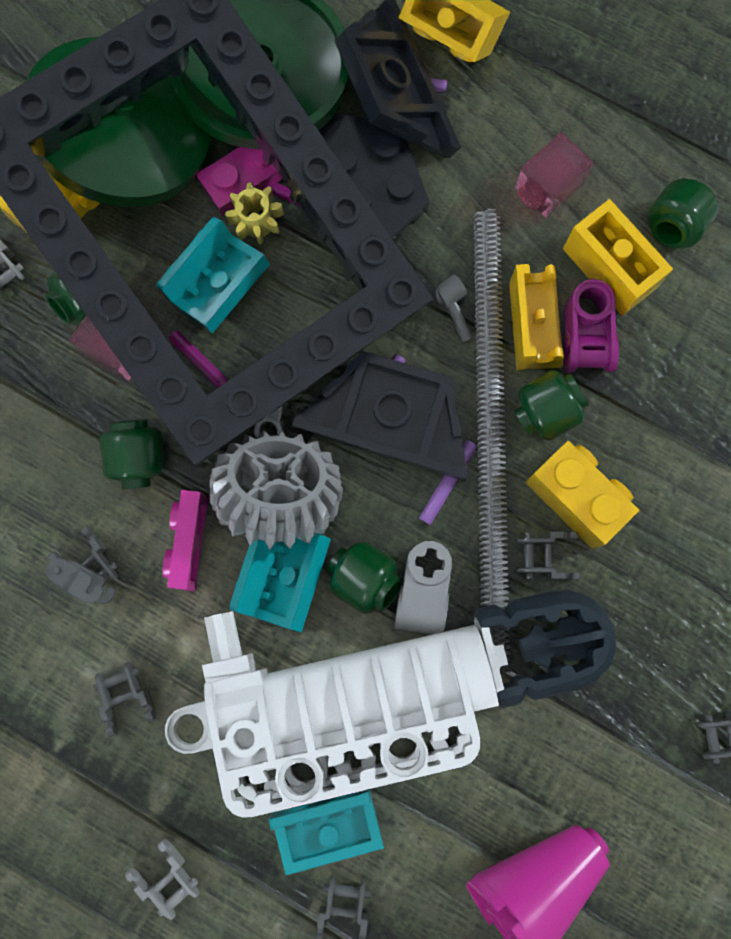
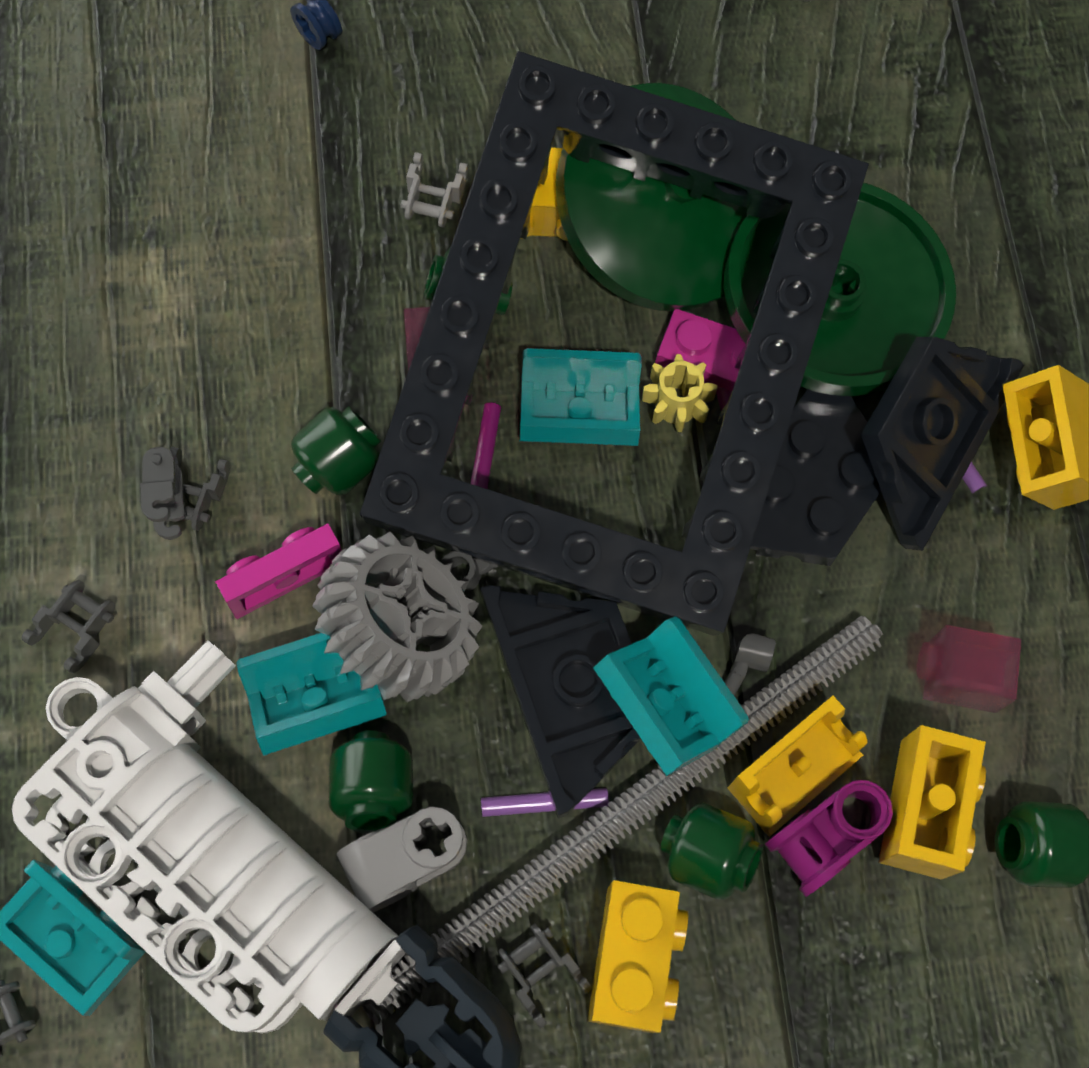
camera: 45 degrees right, 10 degrees down
none -> teal bracket [594,616,749,776]

